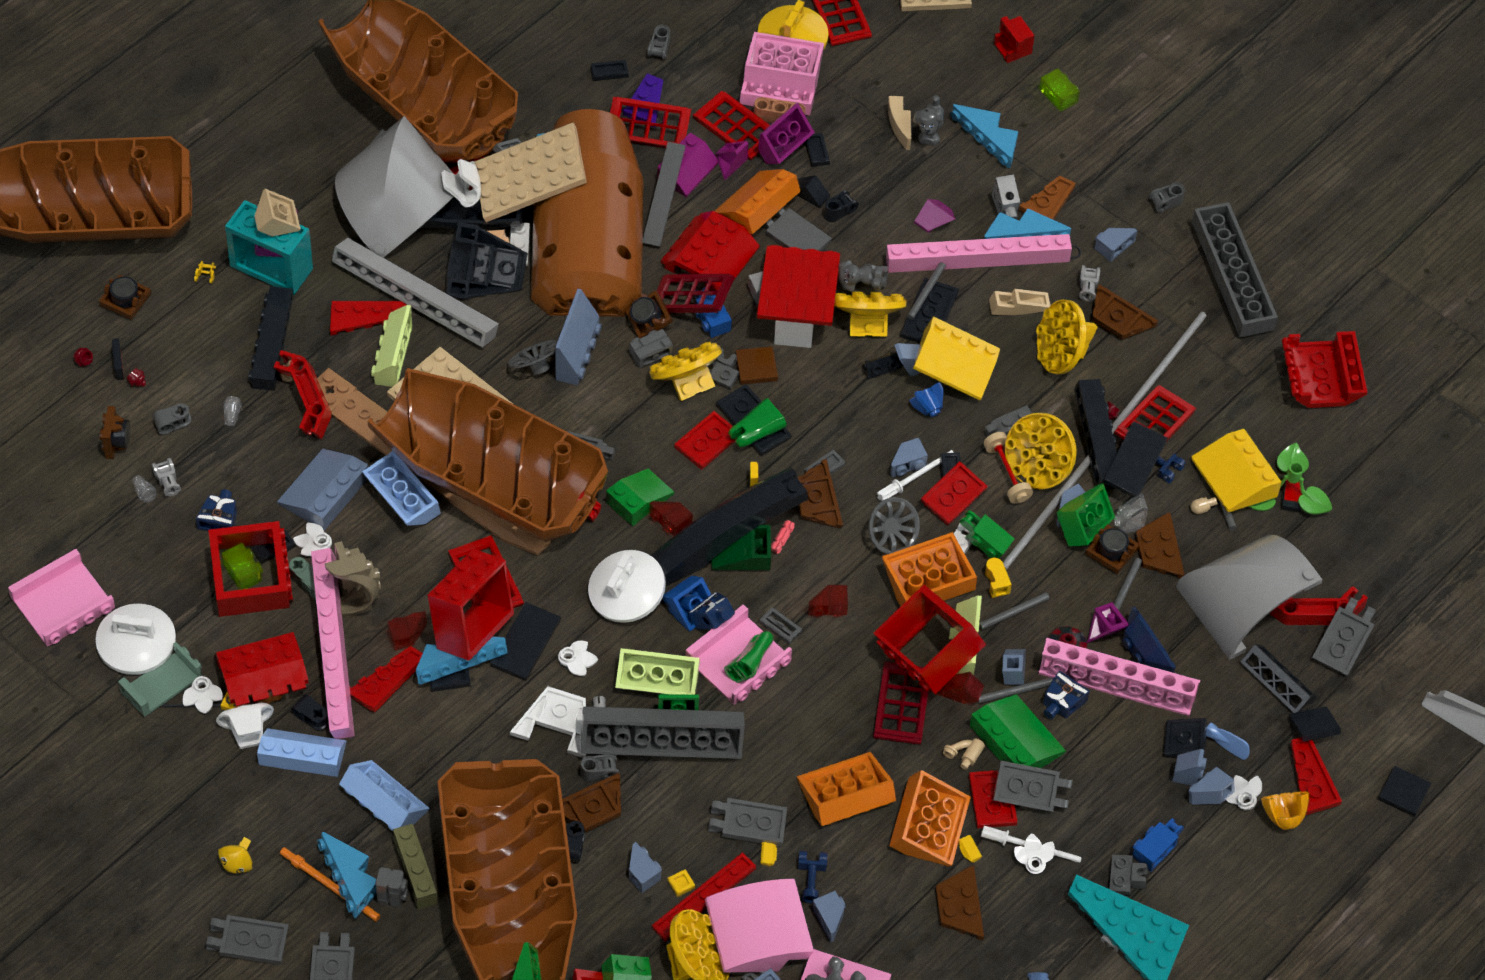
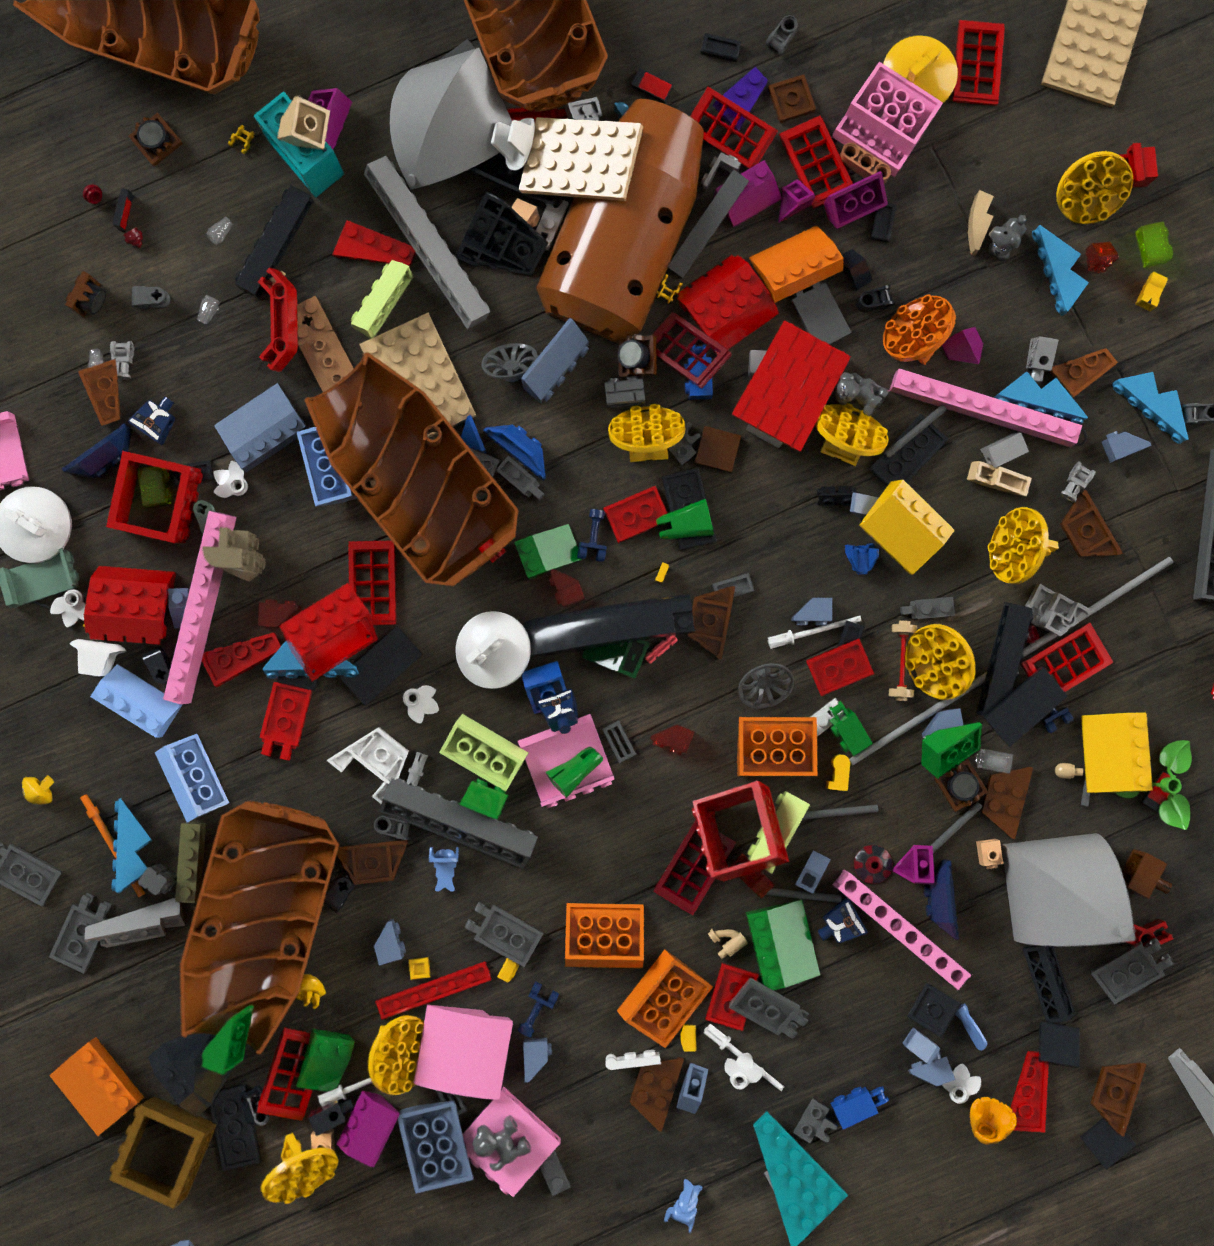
camera: 20 degrees right, 30 degrees up
none -> dark blue wedge [61,424,132,479]
none -> dark orange wing [78,358,121,426]
none -> light grey wedge [84,898,185,948]
none -> sand blue slope [168,588,190,629]
none -> clear cone [205,217,233,245]
none -> red tile [259,682,312,761]
none -> yellow piece [296,974,326,1009]
none -> medium blue hair [429,847,459,891]
none -> blue wedge [483,425,546,481]
none -> dark blue bar [577,509,607,562]
none -> white plate [605,1050,661,1070]
none -> red tile [631,68,673,103]
none -> yellow piece [657,274,682,304]
none -> sand blue slope [677,1063,708,1114]
none -> light grey bracket [701,152,741,192]
none -> reddish brown tile [768,74,816,123]
none -> orange bracket [883,295,956,365]
none -> light nougat brick [976,839,1003,869]
none -> light grey hinge [981,432,1029,468]
none -> light grey slope [1025,583,1092,636]
none -> yellow bracket [1056,151,1133,224]
none -> clear red slope [1086,242,1119,273]
none -> reddish brown wing [1090,1062,1147,1137]
none -> dark azure slope [1112,372,1188,444]
none -> reddish brown brick [1121,849,1172,899]
none -> yellow leg [1135,271,1168,312]

